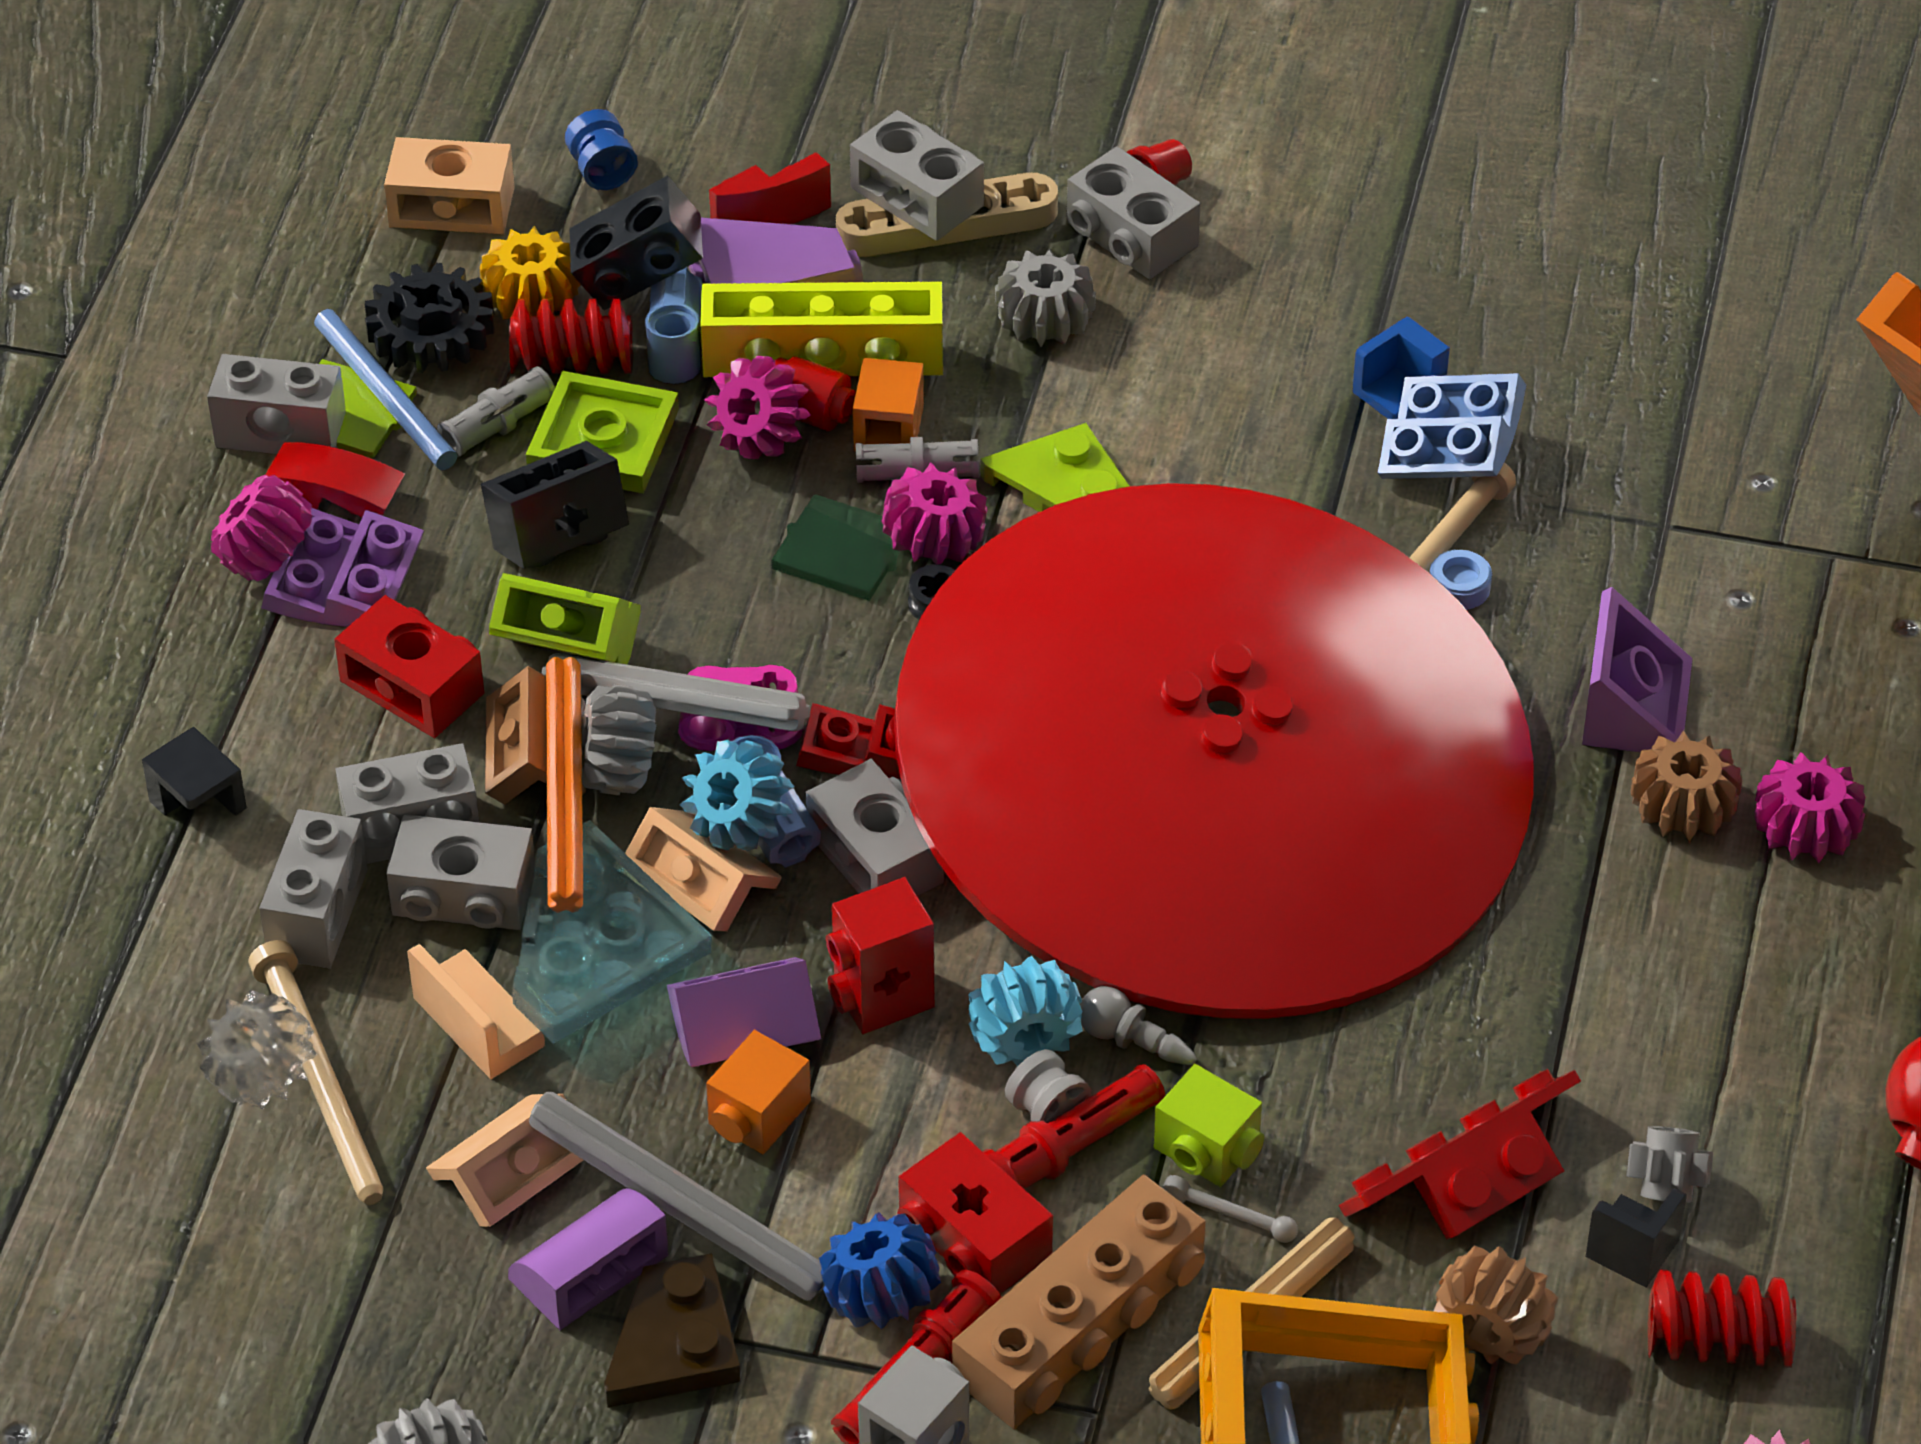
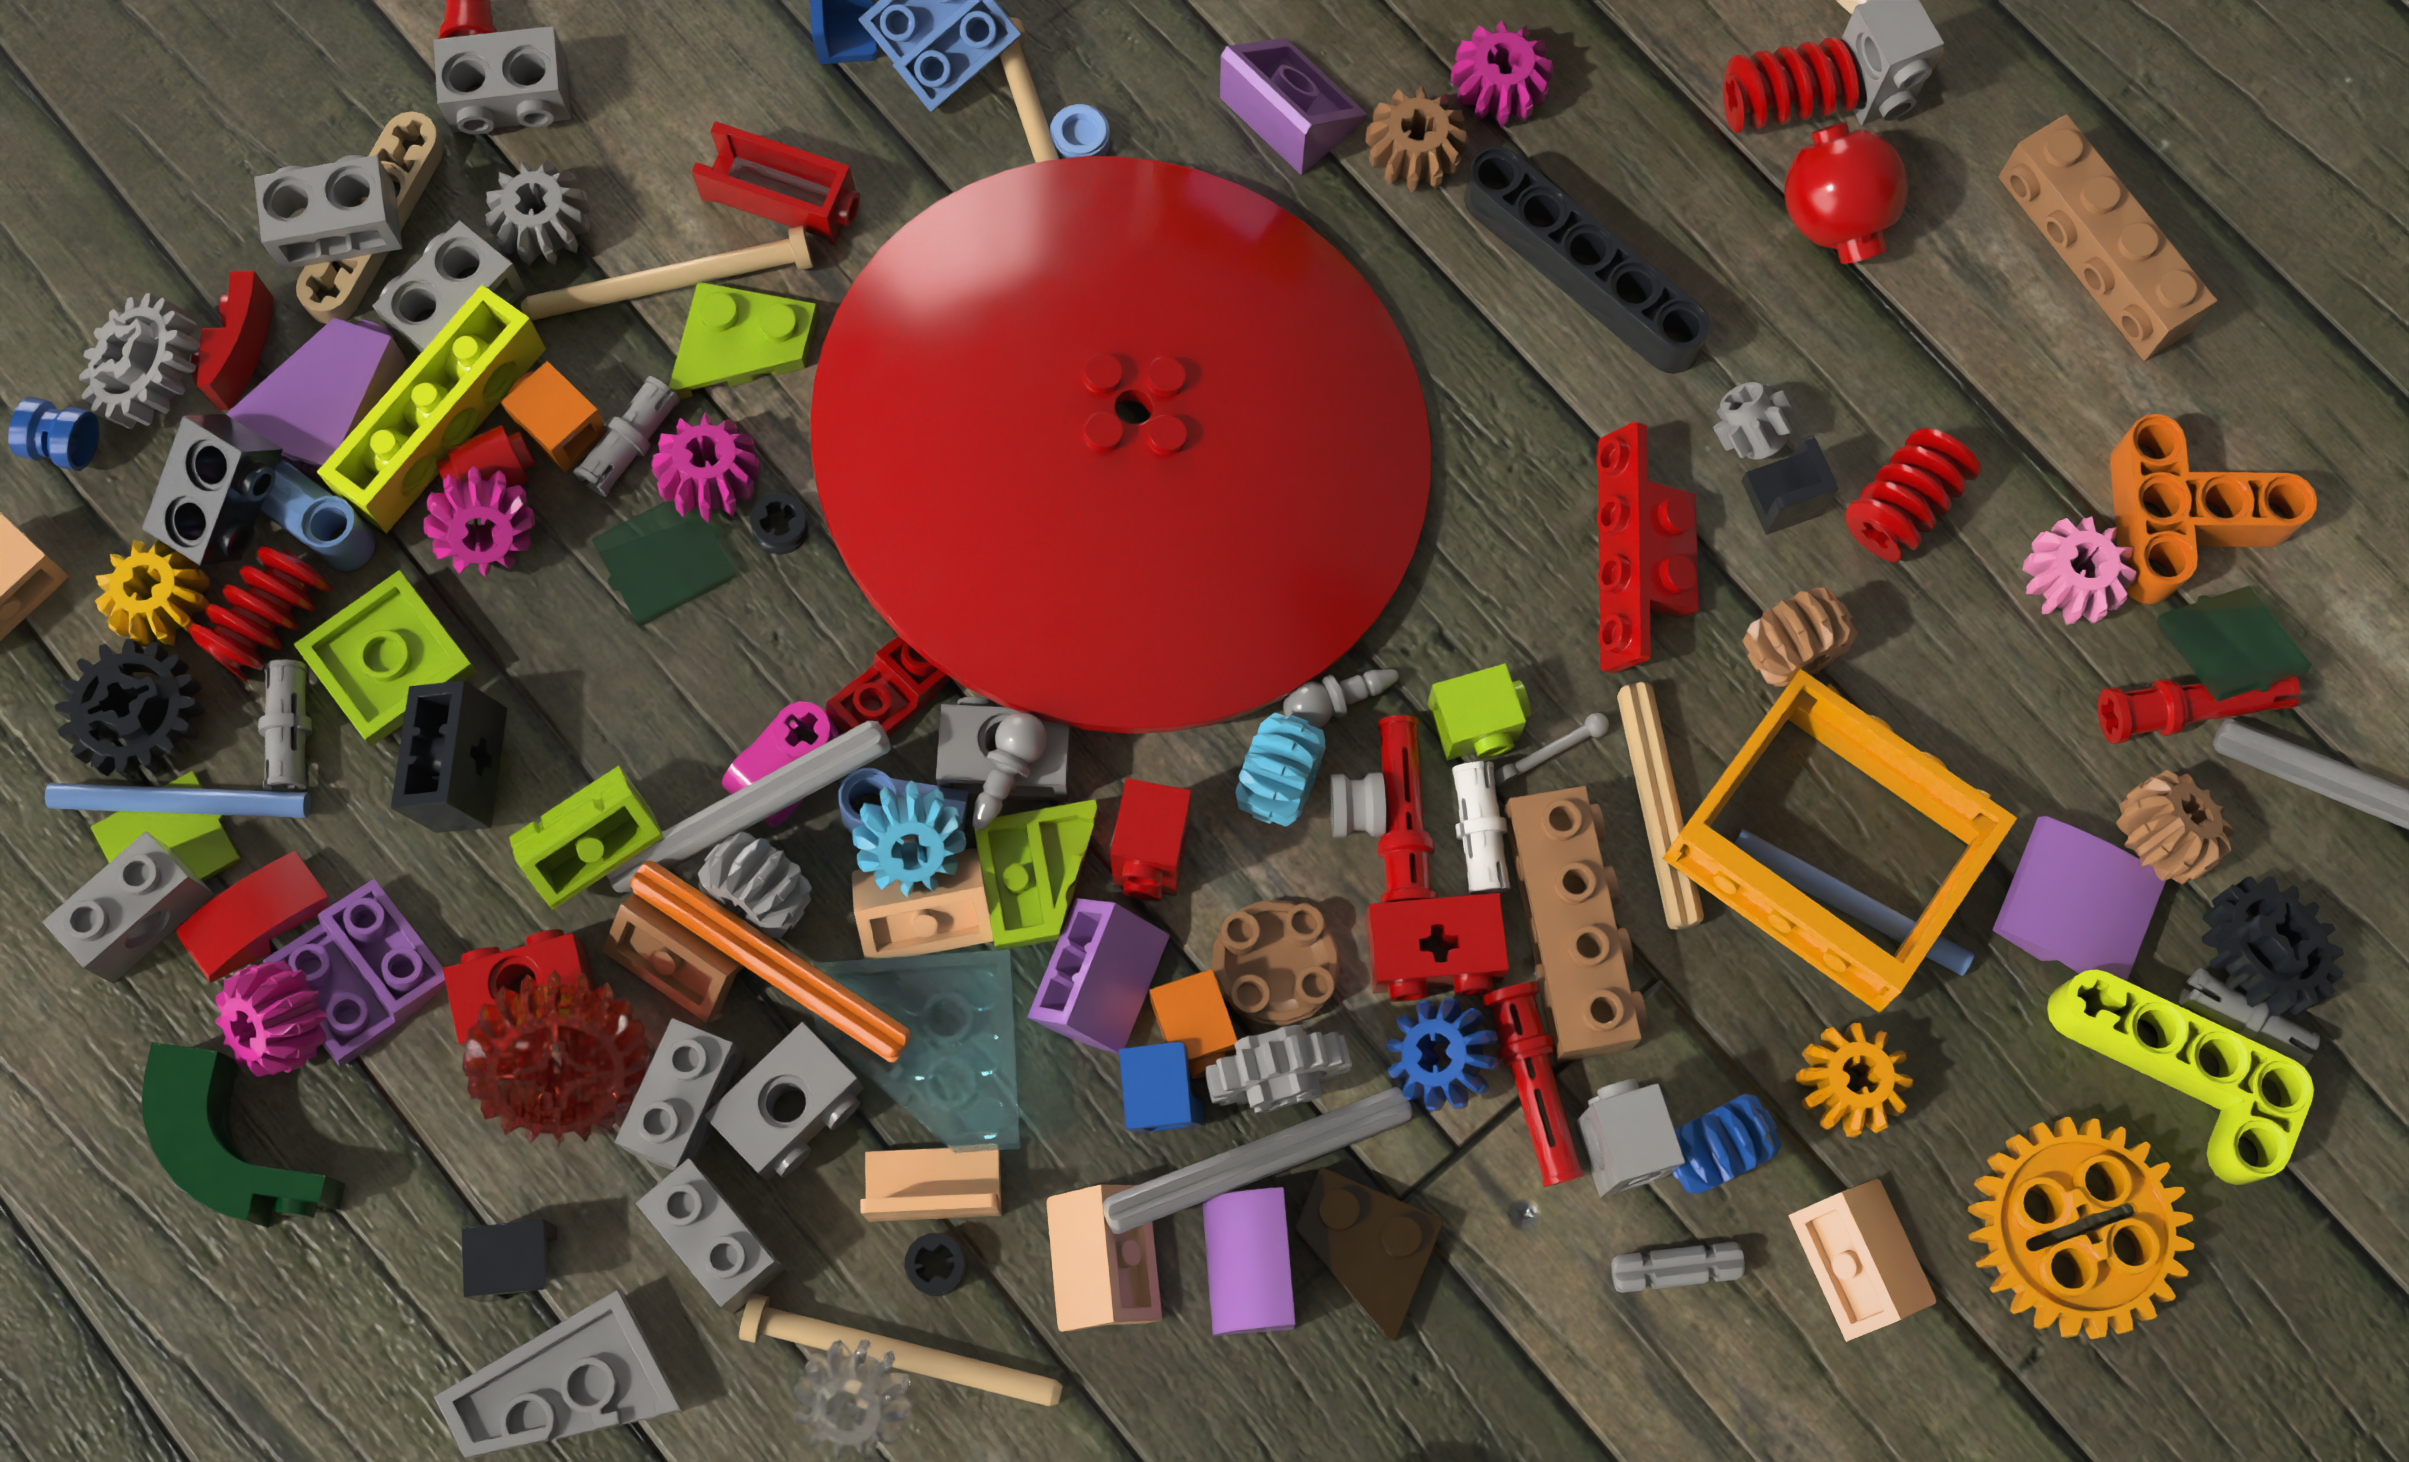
camera: 55 degrees left, 25 degrees up
none -> light grey gear [79,293,200,429]
none -> dark green arch [142,1042,345,1228]
none -> light grey brick [372,220,526,356]
none -> light grey wing [434,1290,685,1458]
none -> clear red gear [462,970,649,1147]
none -> tan bar [521,226,813,320]
none -> red window [691,121,860,245]
none -> black bush [904,1233,967,1296]
none -> light grey bar [972,713,1047,831]
none -> lime wing [974,799,1098,951]
none -> blue panel [1119,1042,1206,1133]
none -> light grey gear [1205,1025,1352,1113]
none -> medium nougat dish [1212,900,1340,1026]
none -> white pin [1452,761,1511,895]
none -> black beam [1464,146,1710,374]

